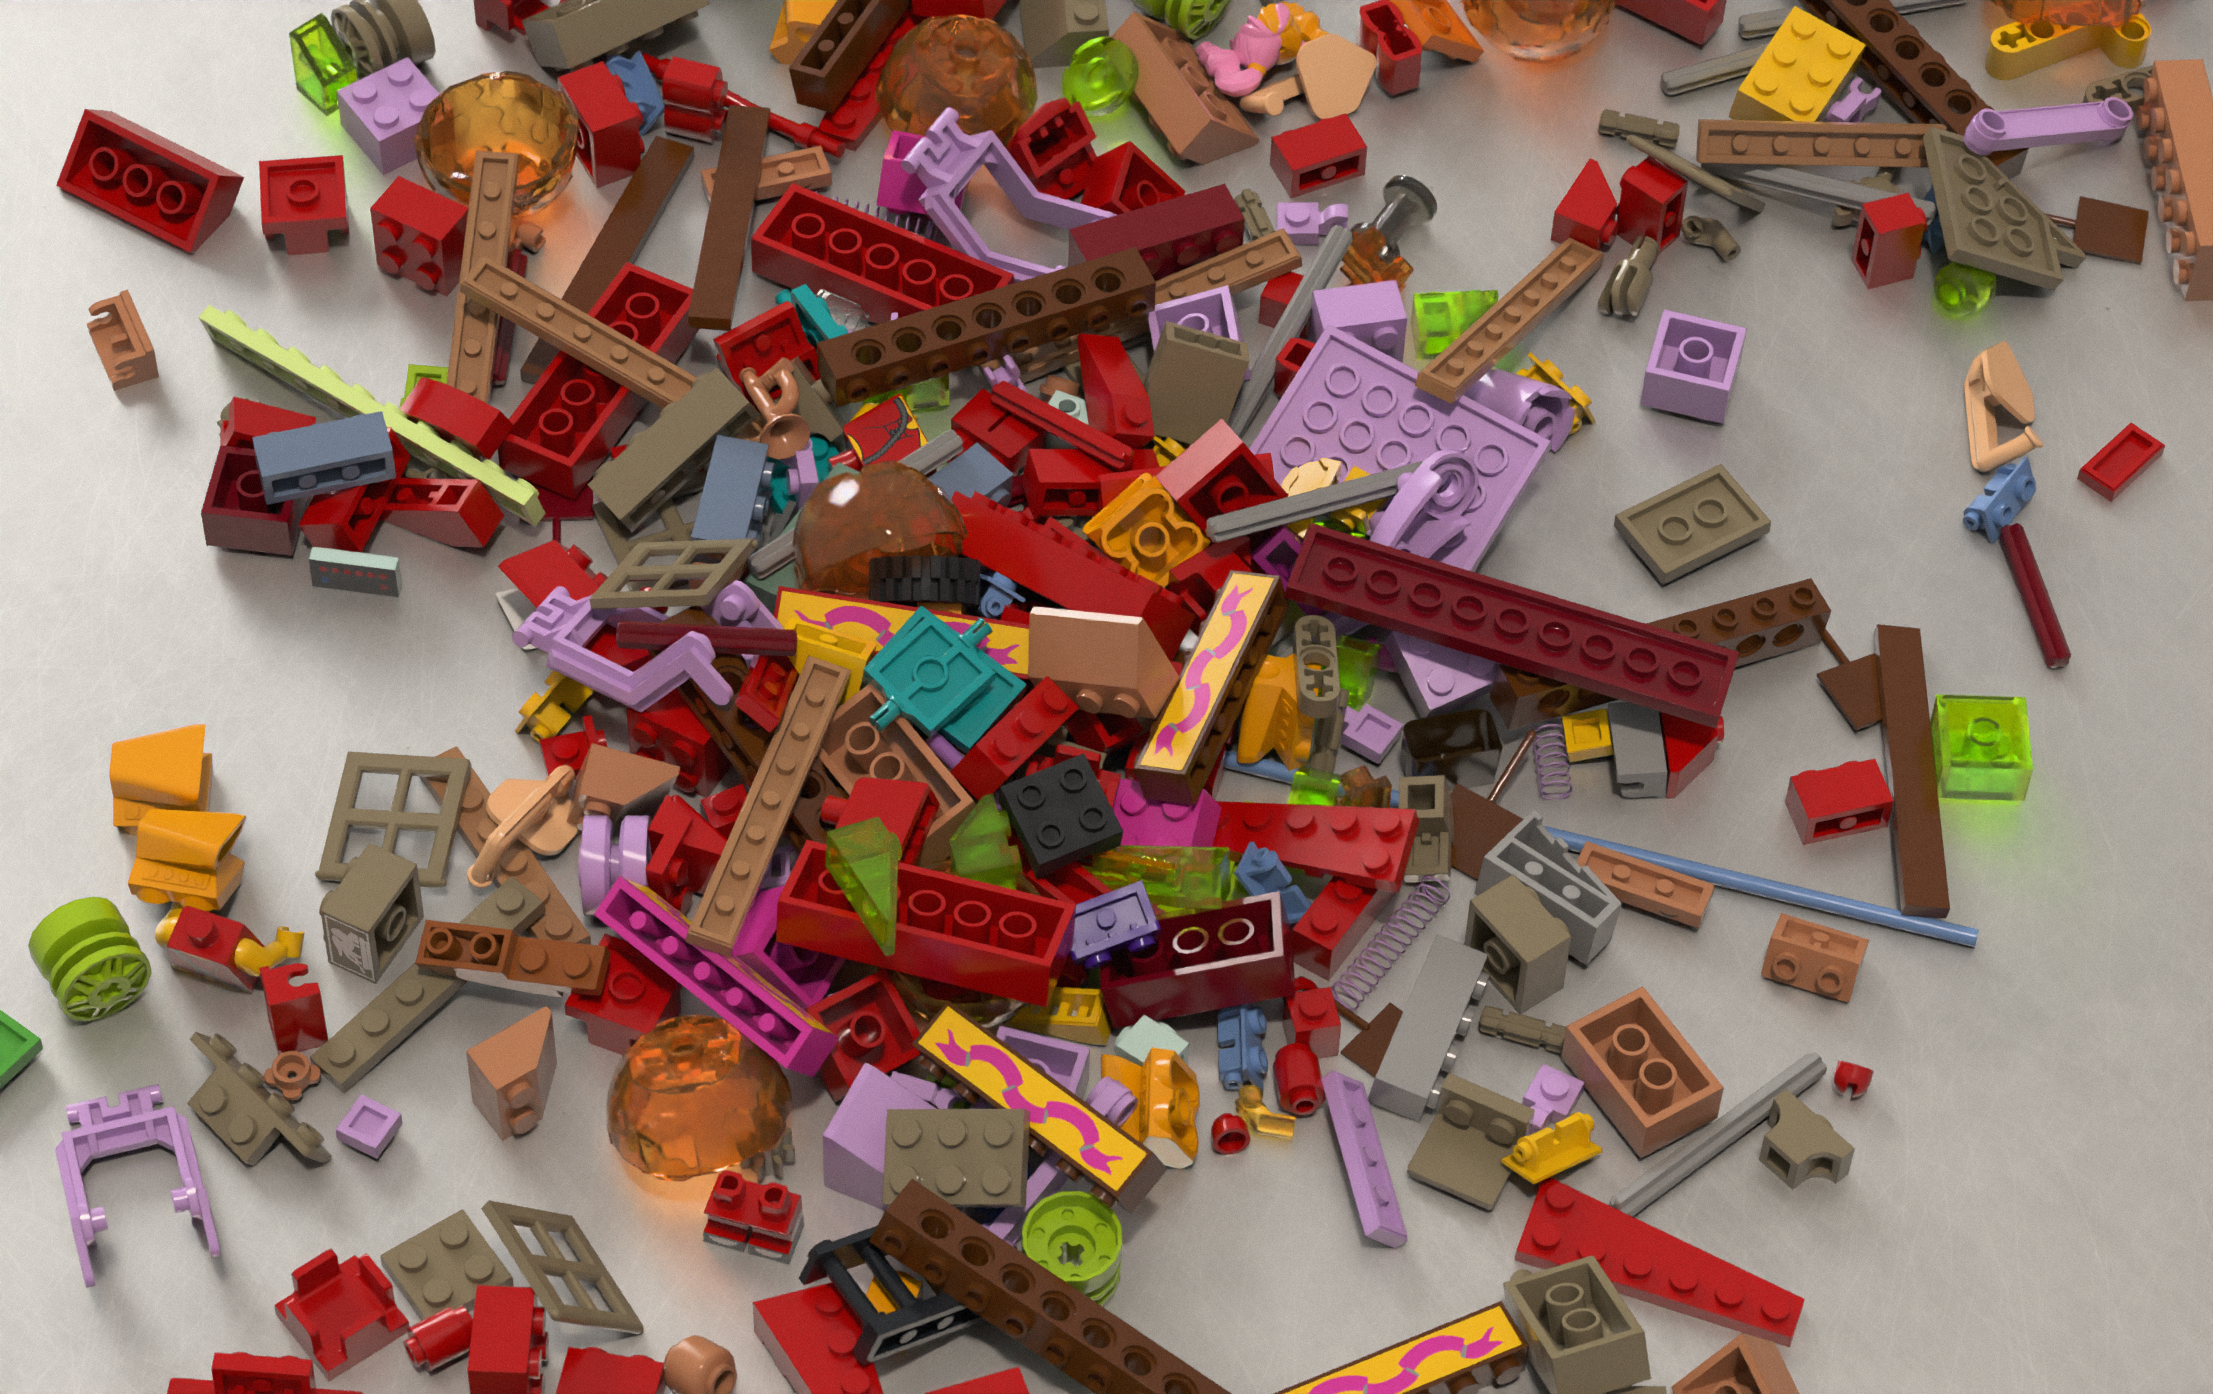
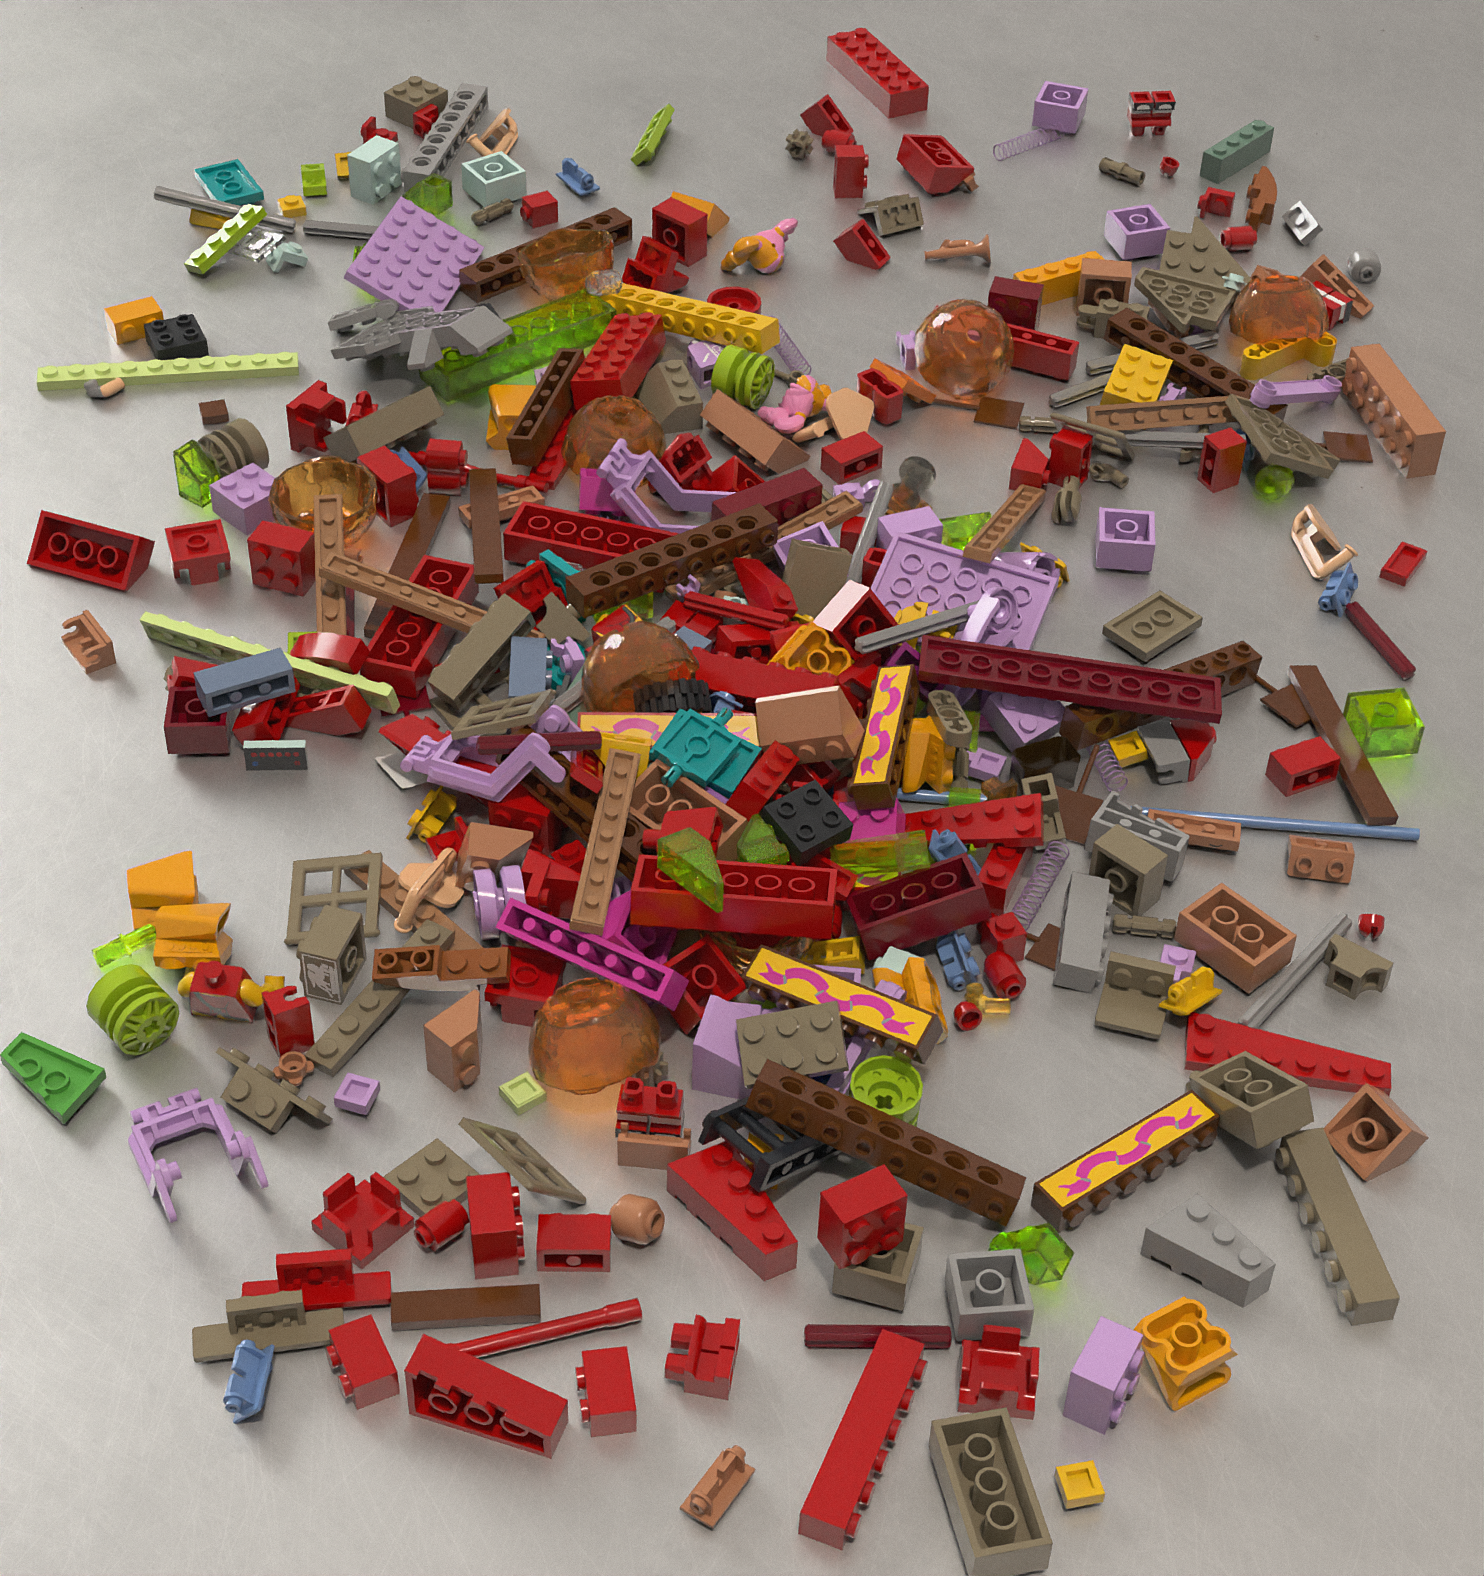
camera: 10 degrees left, 10 degrees down
nougat piece [739,358,810,460] -> none
clear neon green tile [1062,36,1139,117] -> none
bracket [1069,880,1162,970] -> none
lavender tile [1321,1070,1408,1248] -> none
none -> clear neon green axle [91,924,156,969]
none -> yellowish green tile [499,1071,547,1116]
none -> nougat hinge [617,1122,692,1170]
none -> reddish brown piece [932,396,1024,430]

